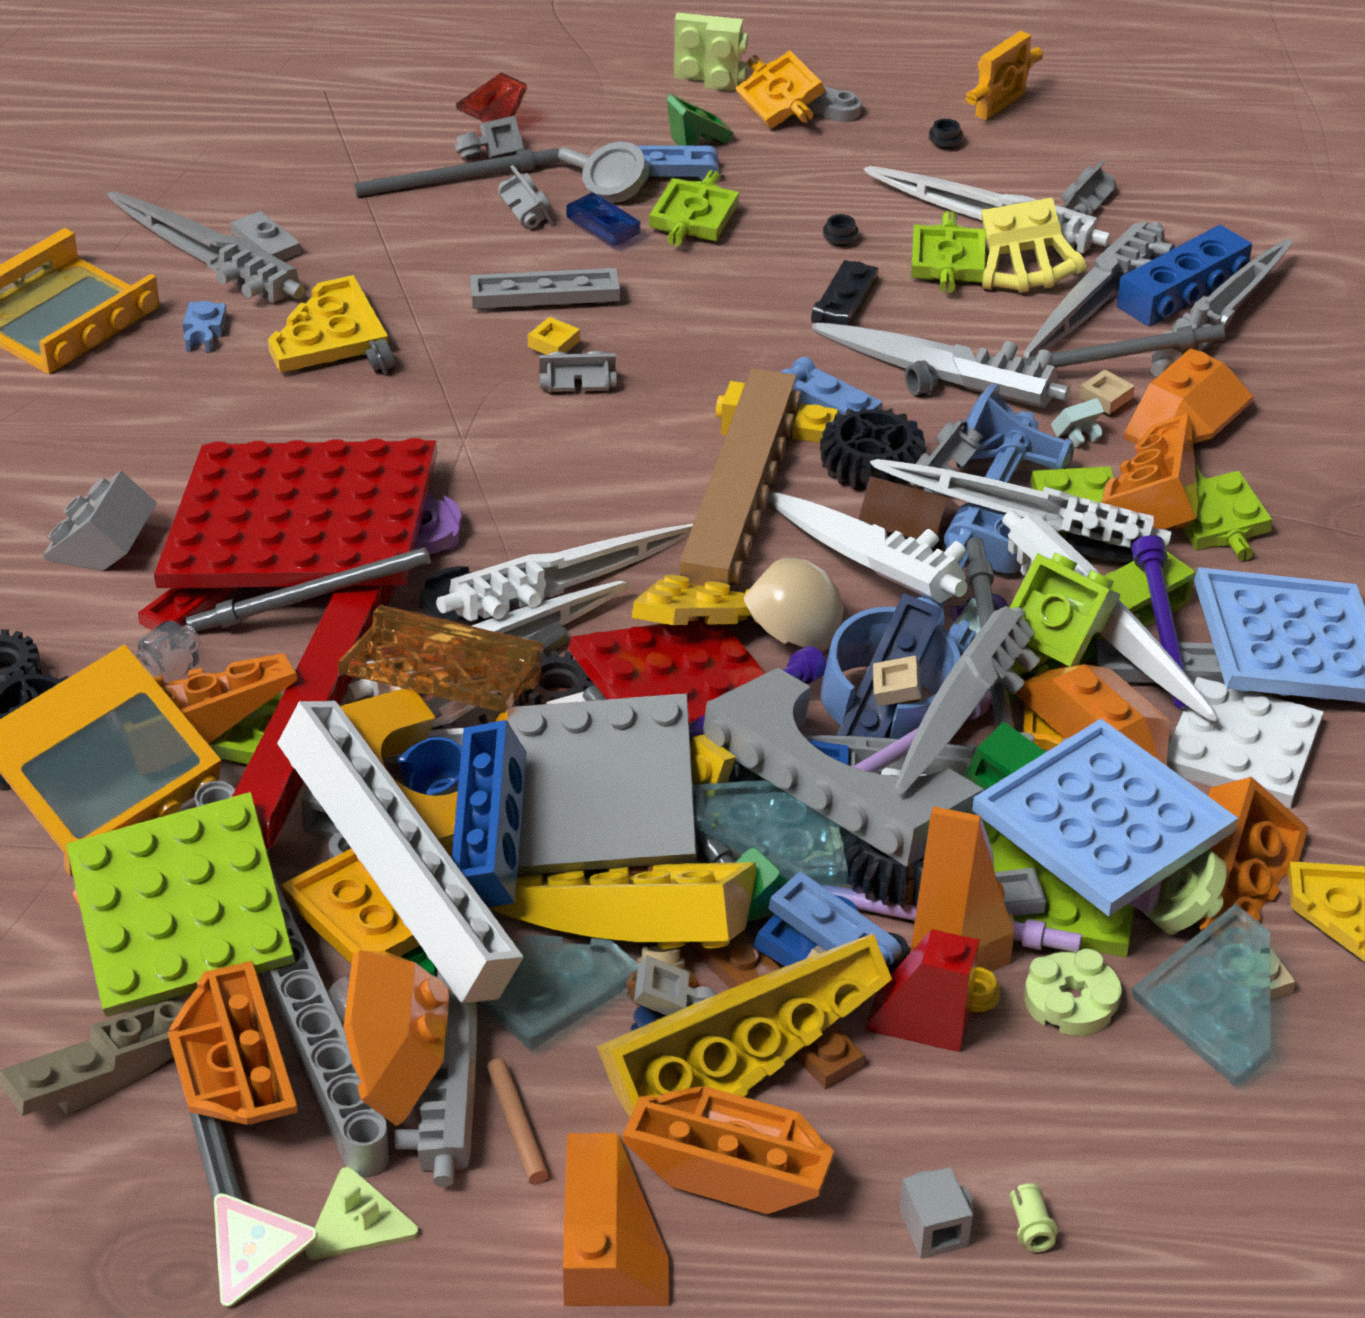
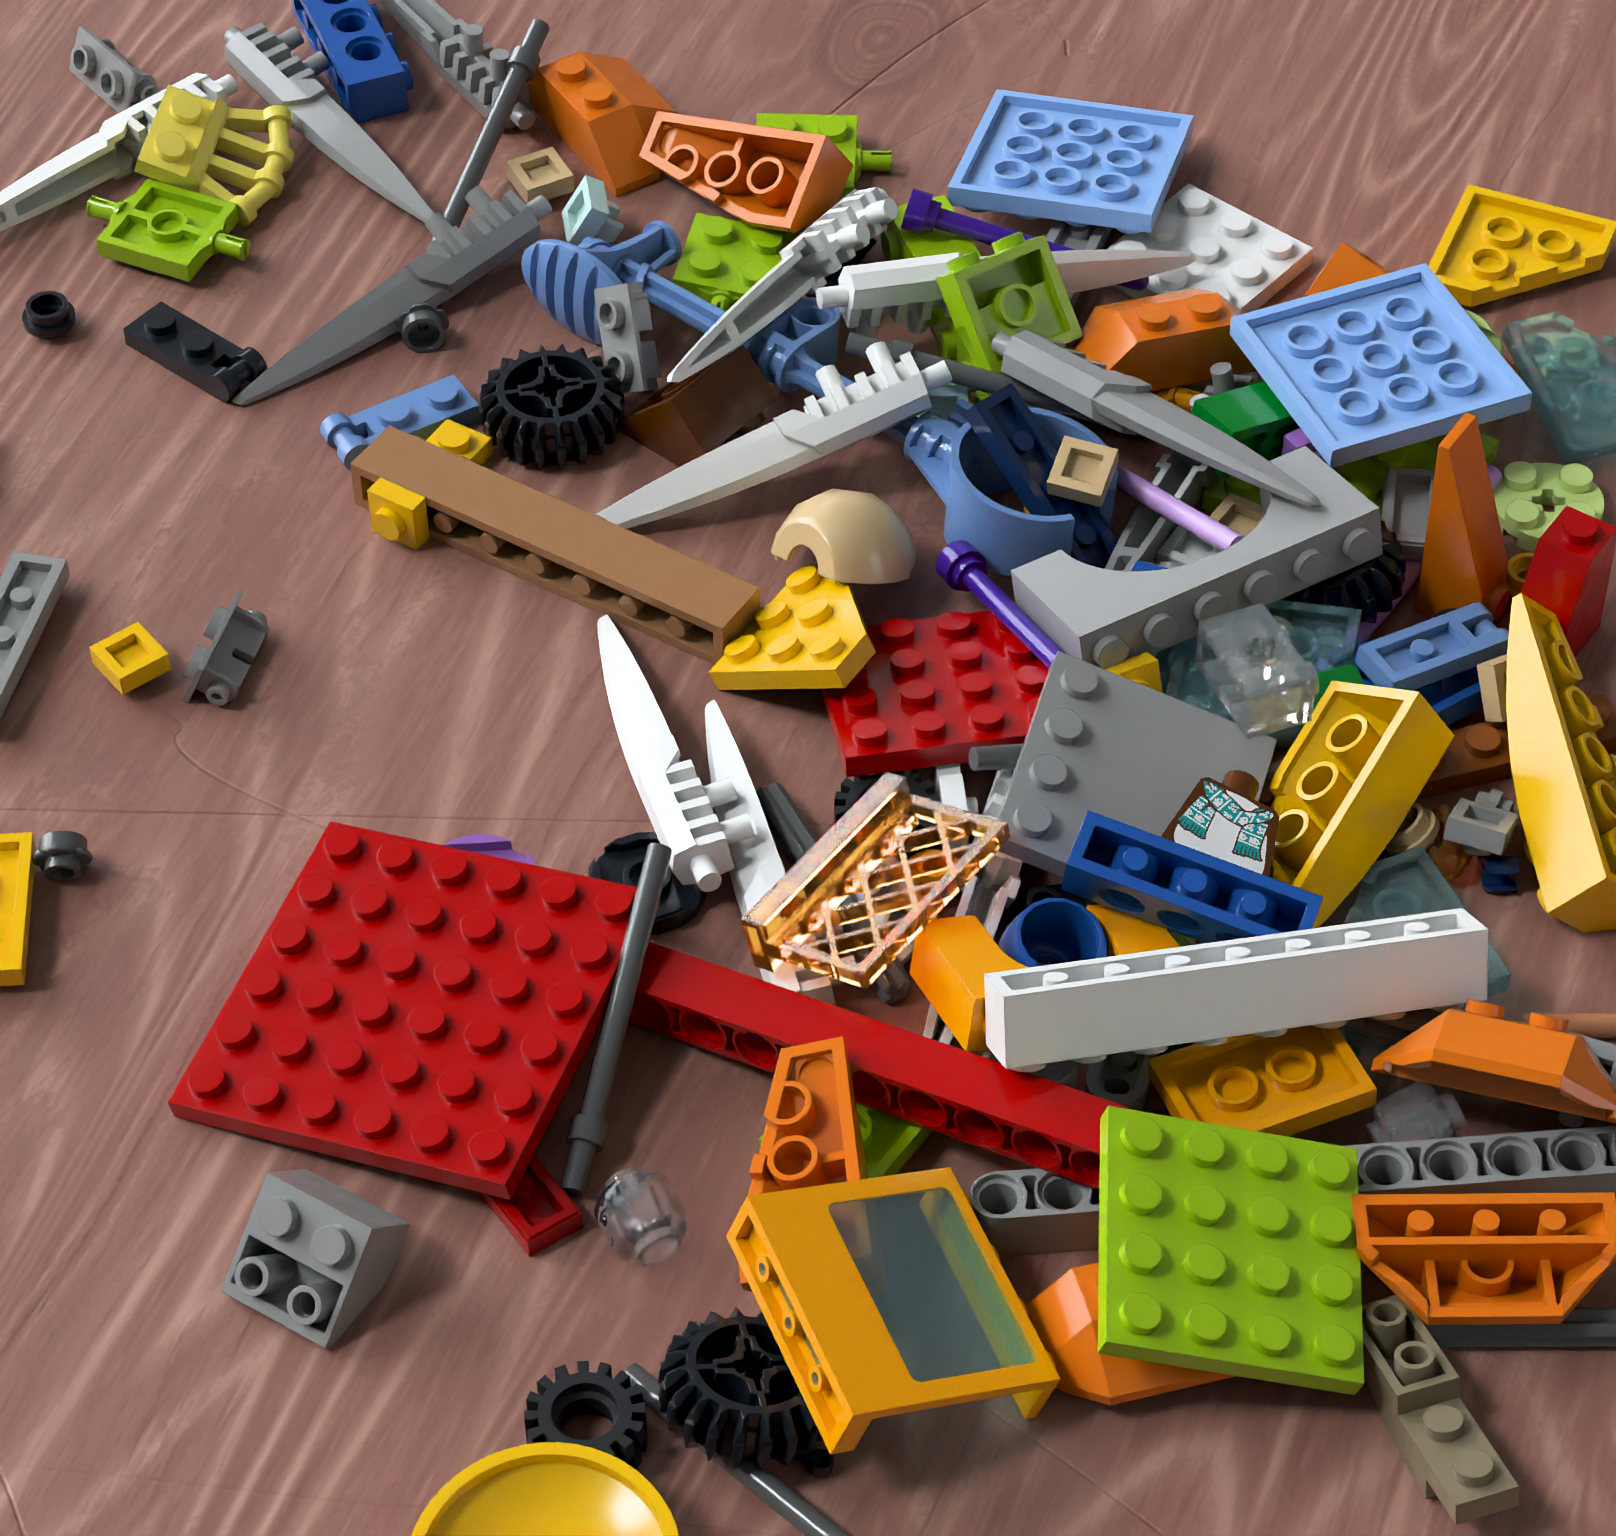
camera: 70 degrees left, 5 degrees up
none -> torso [1161,770,1279,877]
none -> clear brick [1195,603,1319,740]

